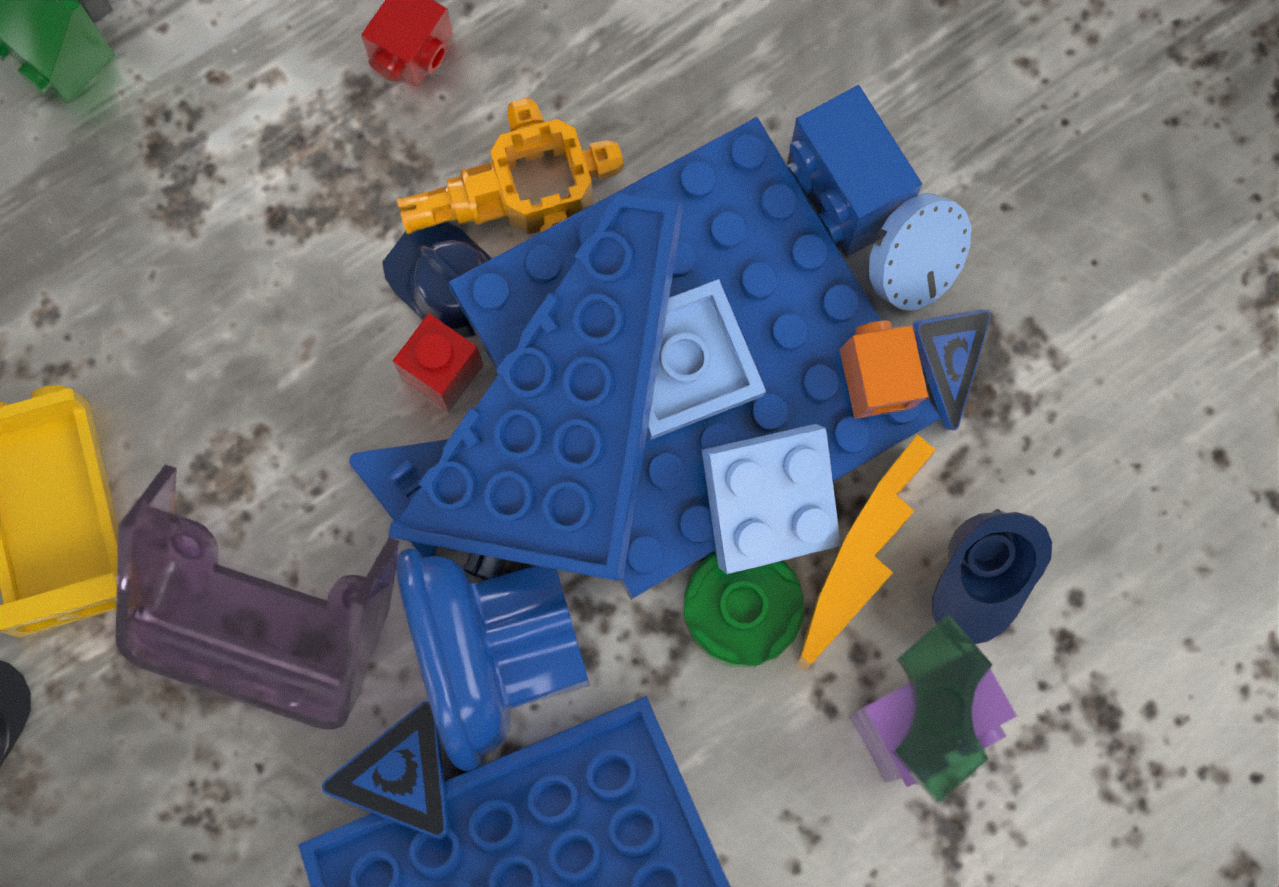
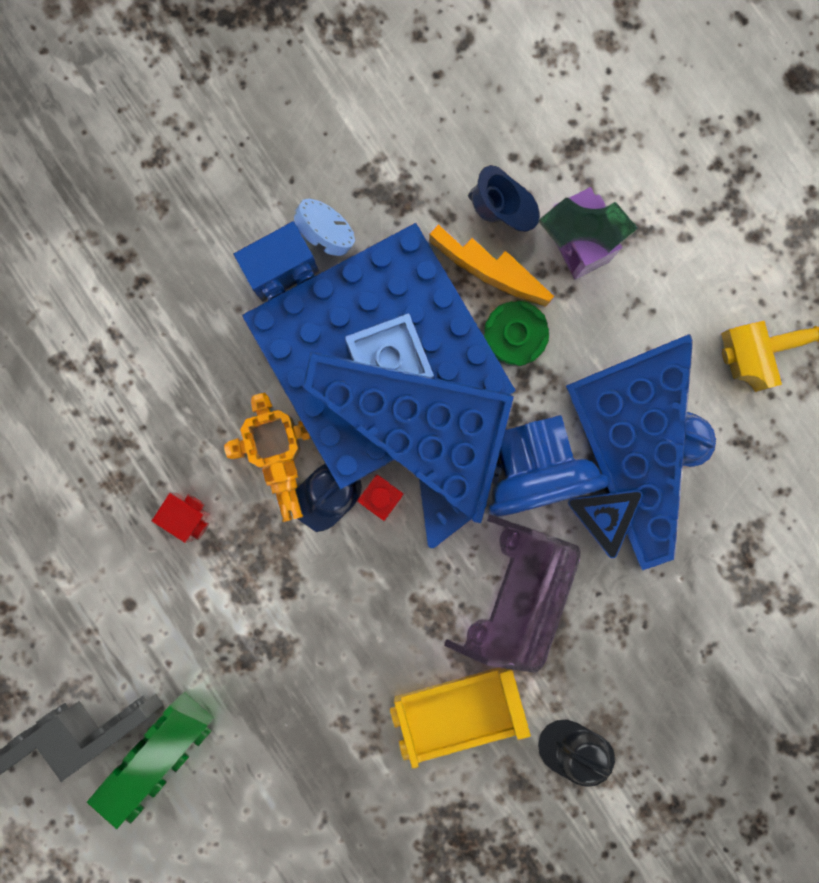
camera: 90 degrees left, 10 degrees up
light blue plate [702,424,841,574] -> none
orange brick [839,320,928,419] -> none
piece [912,309,990,431] -> none

